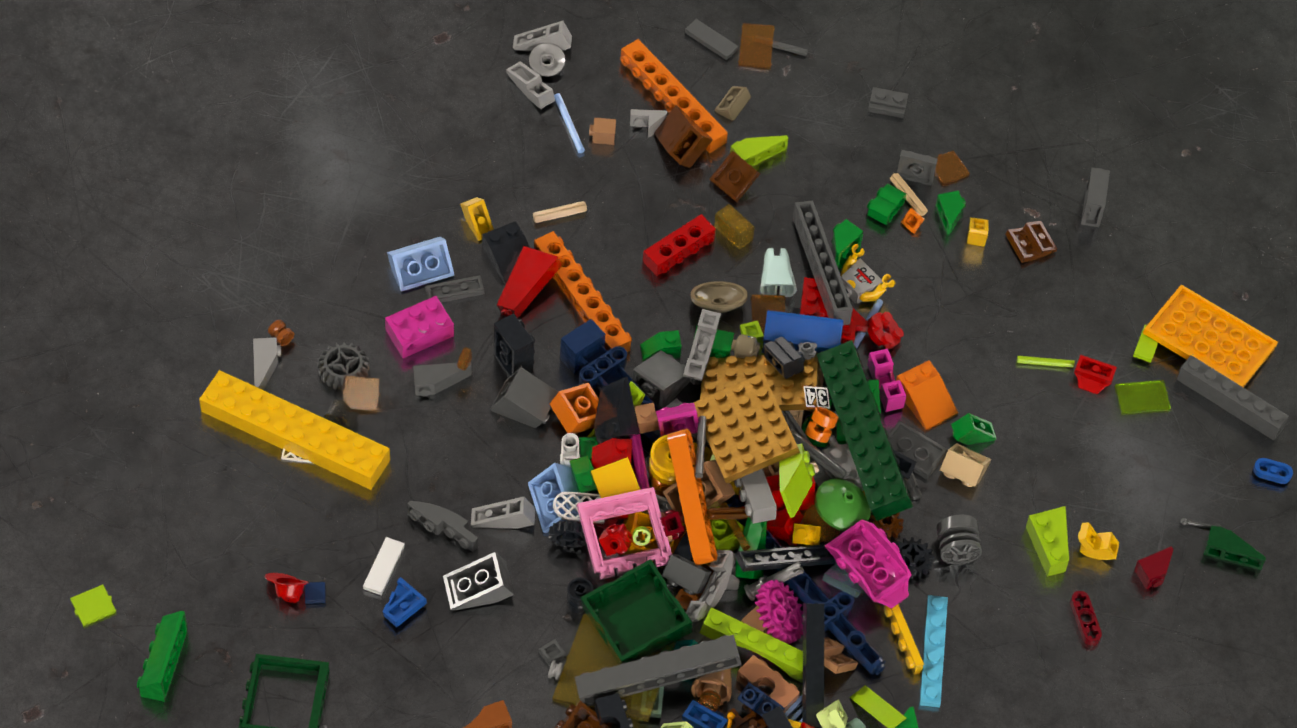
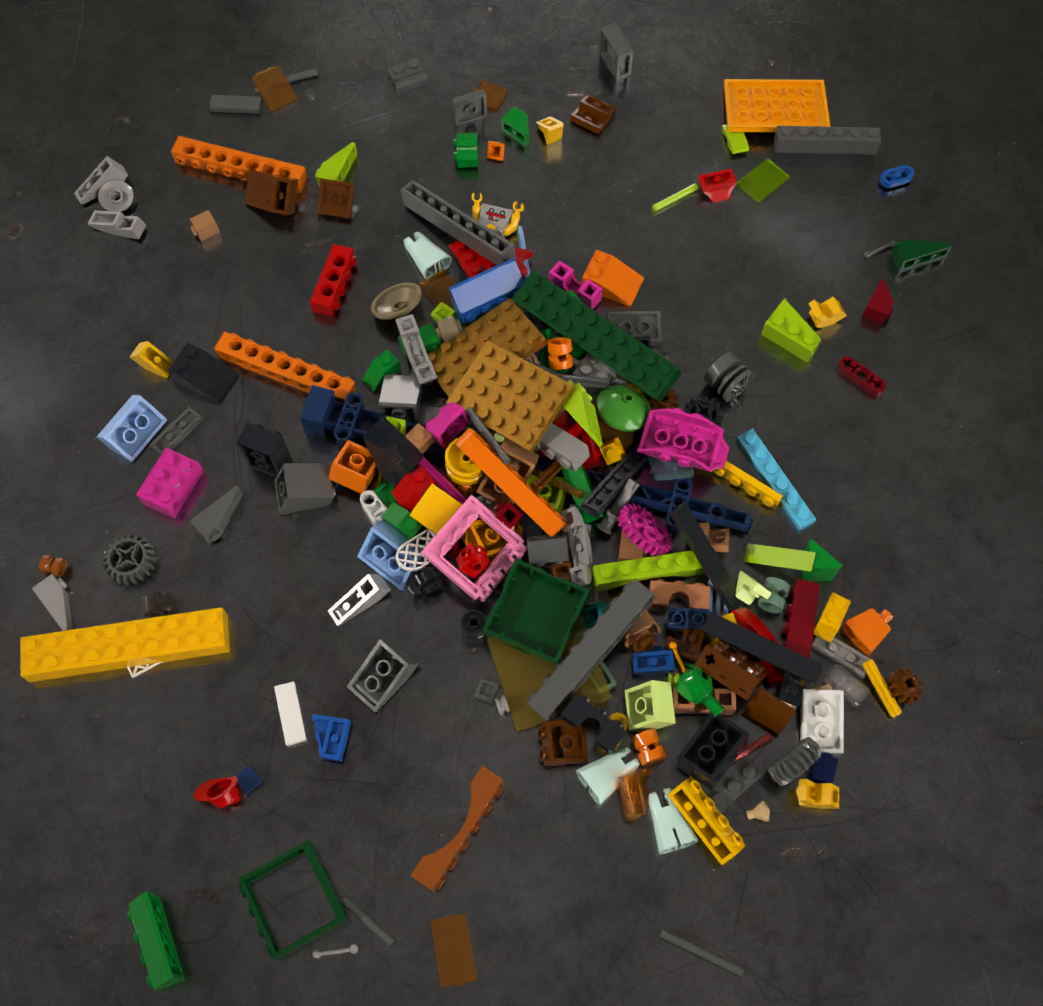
camera: 30 degrees left, 10 degrees up
lime piece [70,584,116,627] -> none
clear orange piece [342,376,380,411] -> none
dark grey slope [407,501,478,552] -> none
clear orange tile [457,347,472,371] -> none
red slope [497,246,562,318] -> none
tan axle [533,201,587,223] -> none
light blue bar [554,93,585,153] -> none
light grey slope [630,109,667,138] -> none
lime bush [632,526,651,546] -> none
dark tan slope [714,86,751,120] -> none
clear yellow brick [714,204,755,249] -> none
black brick [764,337,805,379] -> none
dark grey plate [797,342,817,360] -> none
white sticker [803,386,830,409] -> none
green slope [831,219,863,272] -> none
red plate [867,312,904,349] -> none
tan axle [890,173,928,216] -> none
tan slope [940,443,992,487] -> none
green slope [951,413,997,445] -> none

